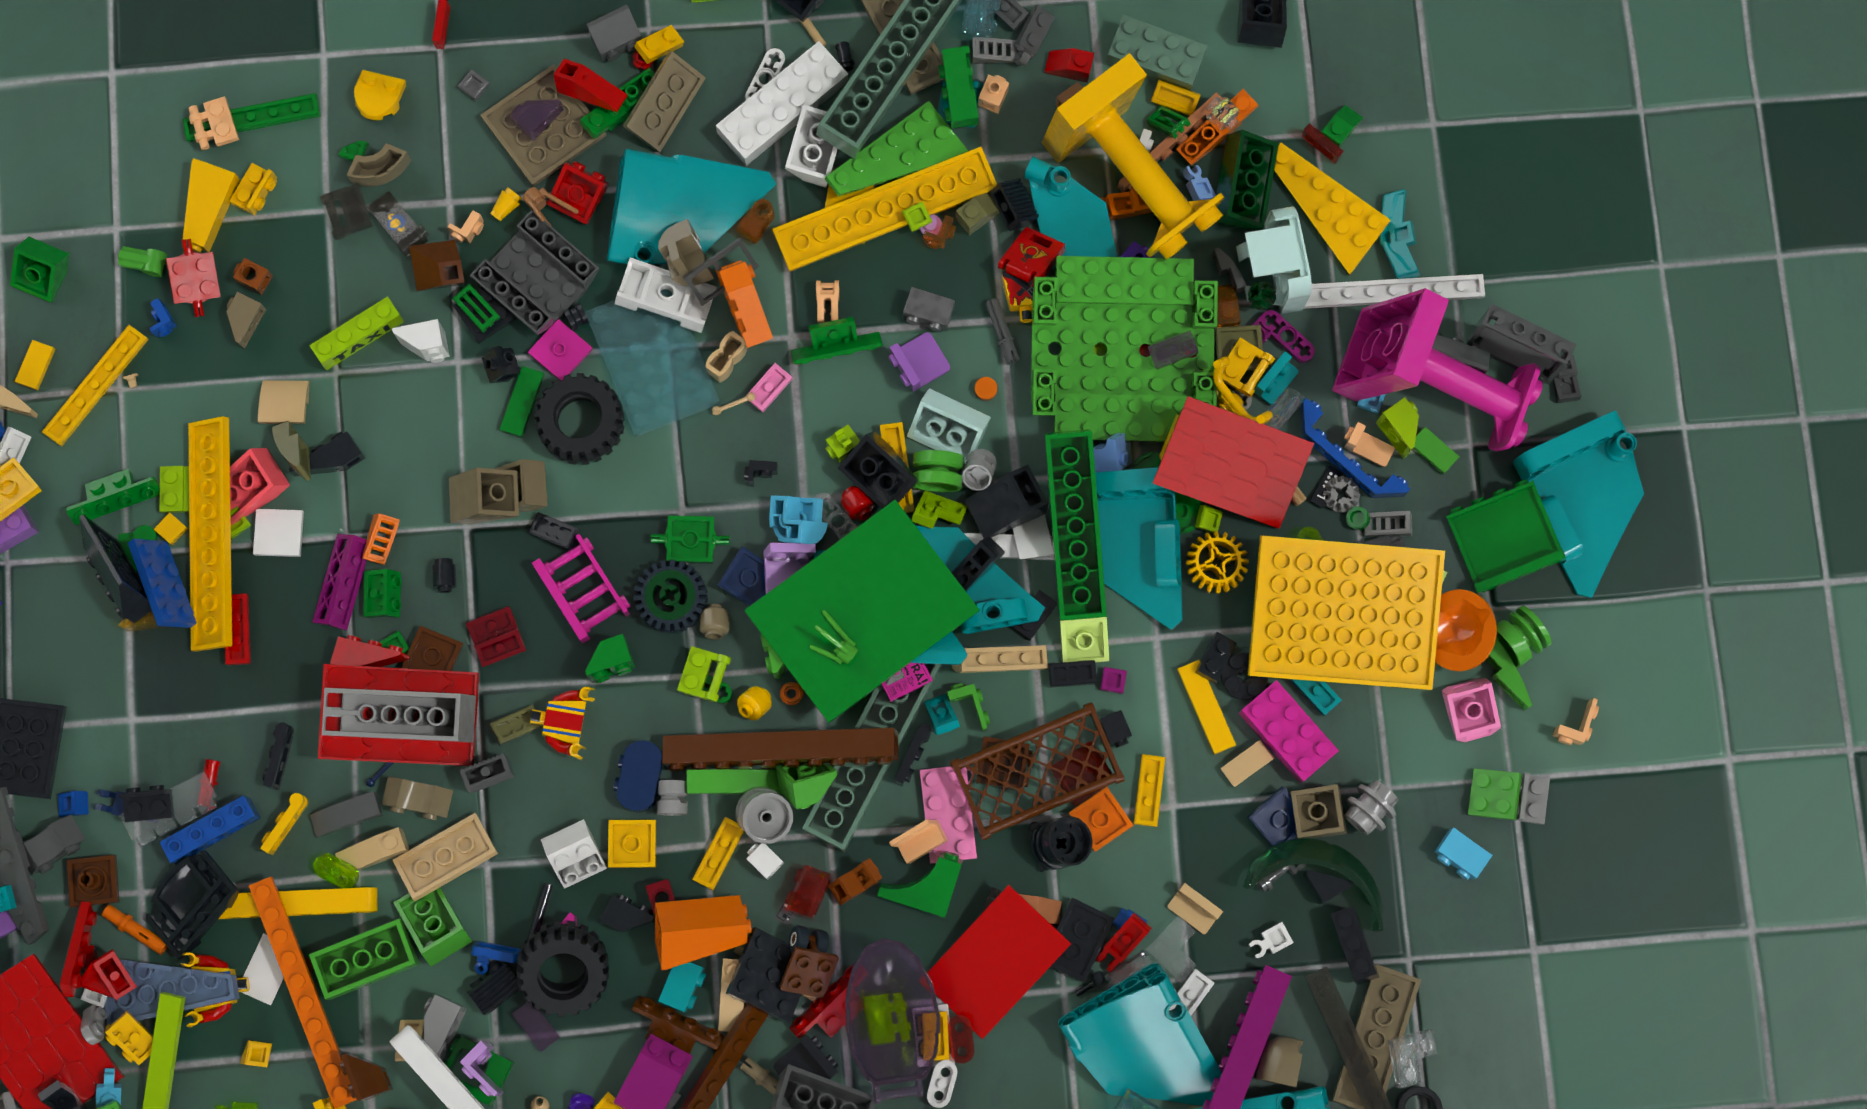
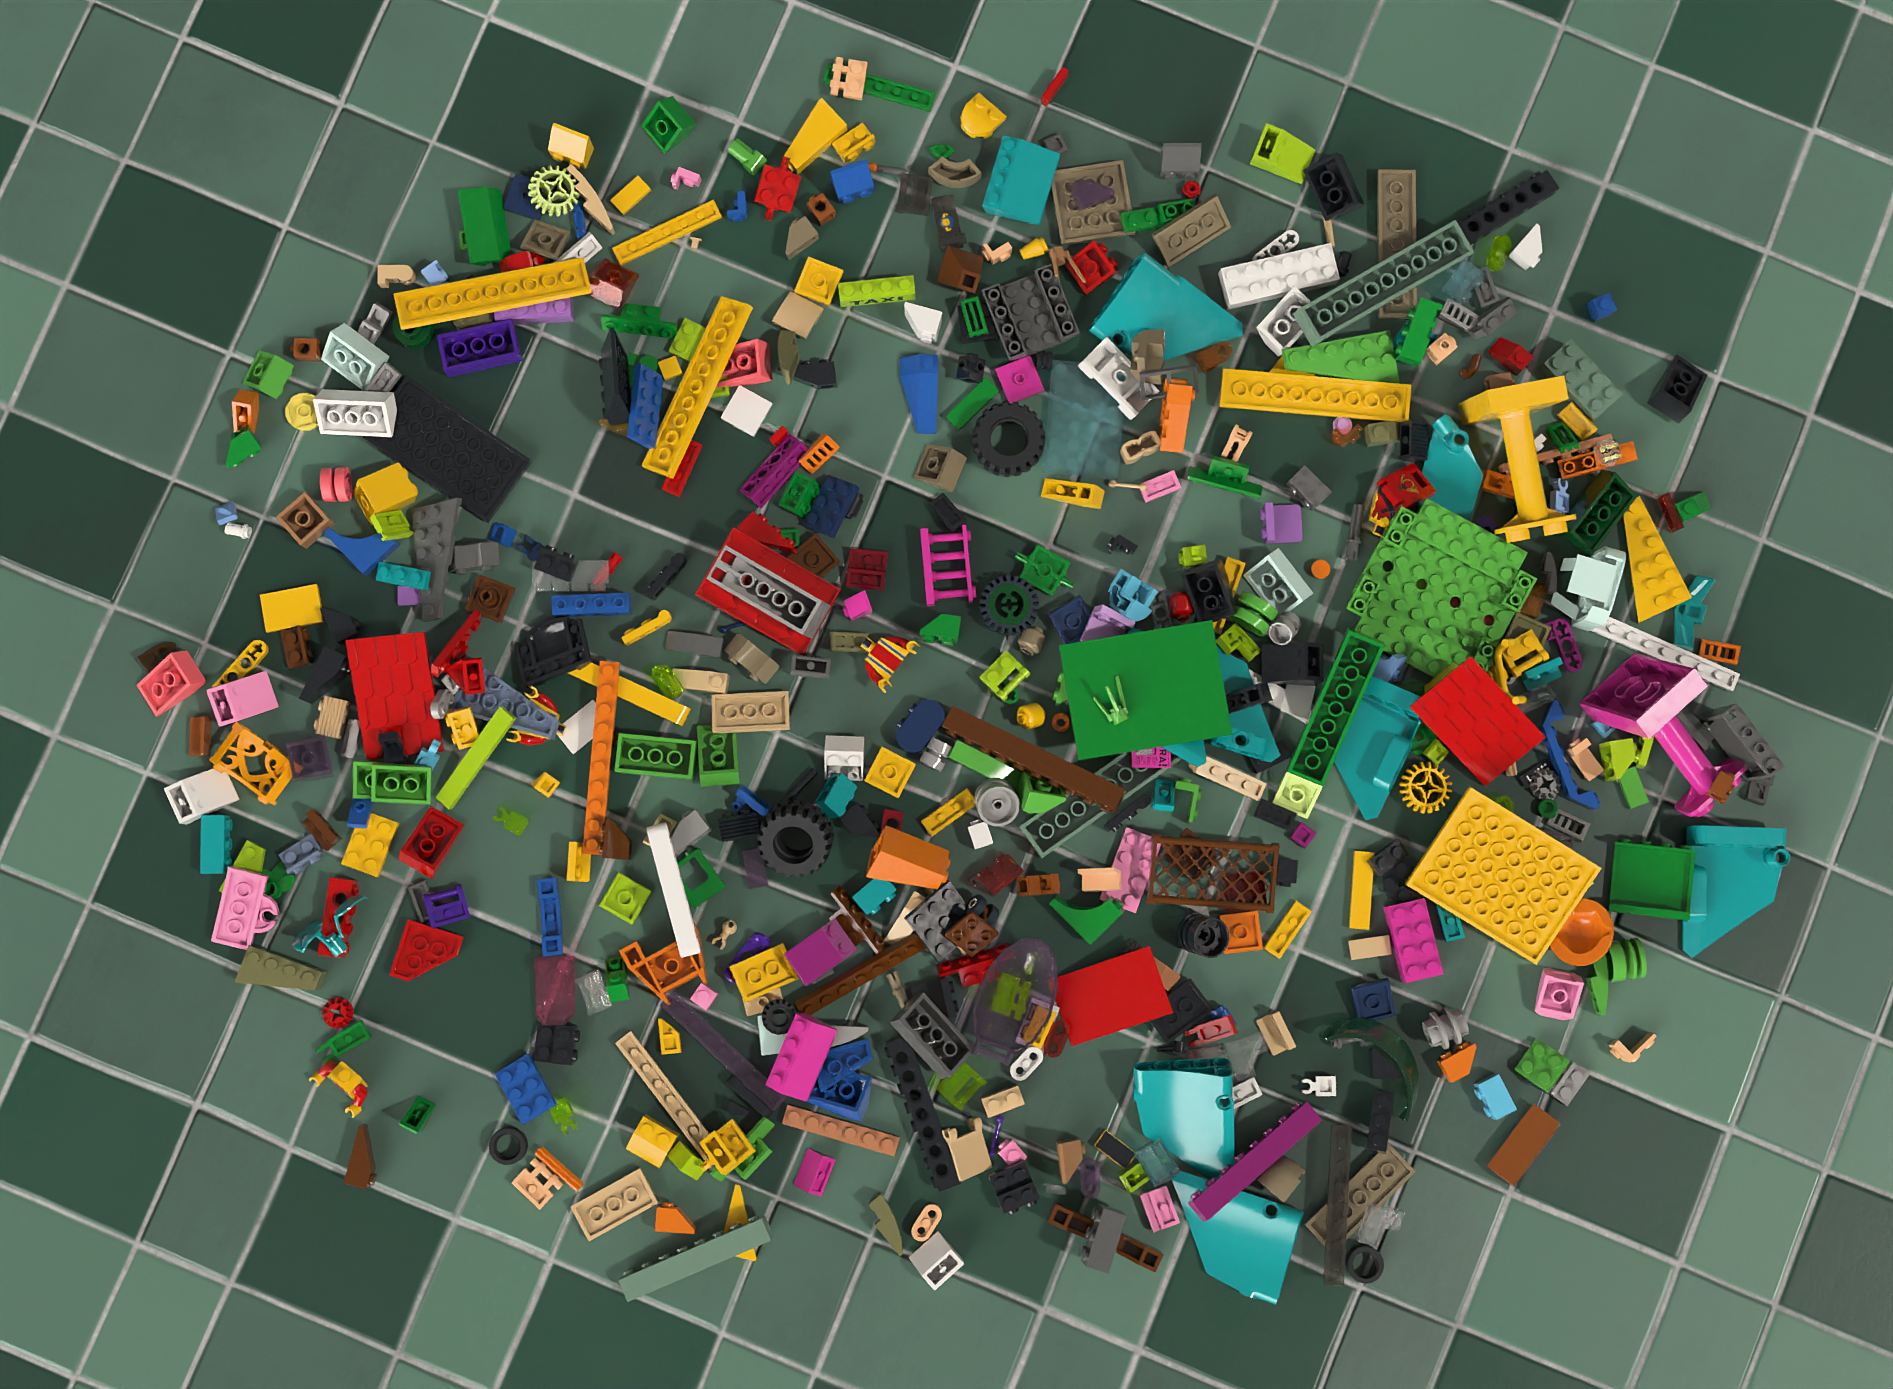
camera: 25 degrees right, 5 degrees up
orange pin [102,904,168,955] -> none
dark tan slope [449,468,519,524] -> none
lavender bracket [460,1041,504,1096] -> none
red slope [553,59,627,112] -> none
yellow plate [634,25,684,64] -> none
lime tile [902,201,933,232] -> none
plate [1148,330,1199,370] -> none
dark green gear [1248,281,1276,310] -> none
dark tan slope [1291,784,1347,838] -> none
none -> clear red slope [588,259,639,309]
none -> bright pink bracket [671,167,702,190]
none -> red tile [770,425,788,447]
none -> yellow plate [794,257,844,306]
none -> dark blue plate [803,475,860,538]
none -> teal brick [813,772,857,819]
none -> blue slope [830,159,874,204]
none -> dark pink slope [842,590,872,621]
none -> dark grey piece [868,163,910,176]
none -> blue wedge [900,354,938,434]
none -> teal slope [982,135,1060,225]
none -> yellow slope [1041,478,1105,509]
none -> orange slope [1437,1041,1476,1083]
none -> reddish brown arm [1459,354,1482,379]
none -> dark orange brick [1487,1103,1560,1187]
none -> lime plate [1633,735,1654,769]
none -> orange slope [1698,639,1741,666]
none -> dark orange brick [1706,771,1735,804]

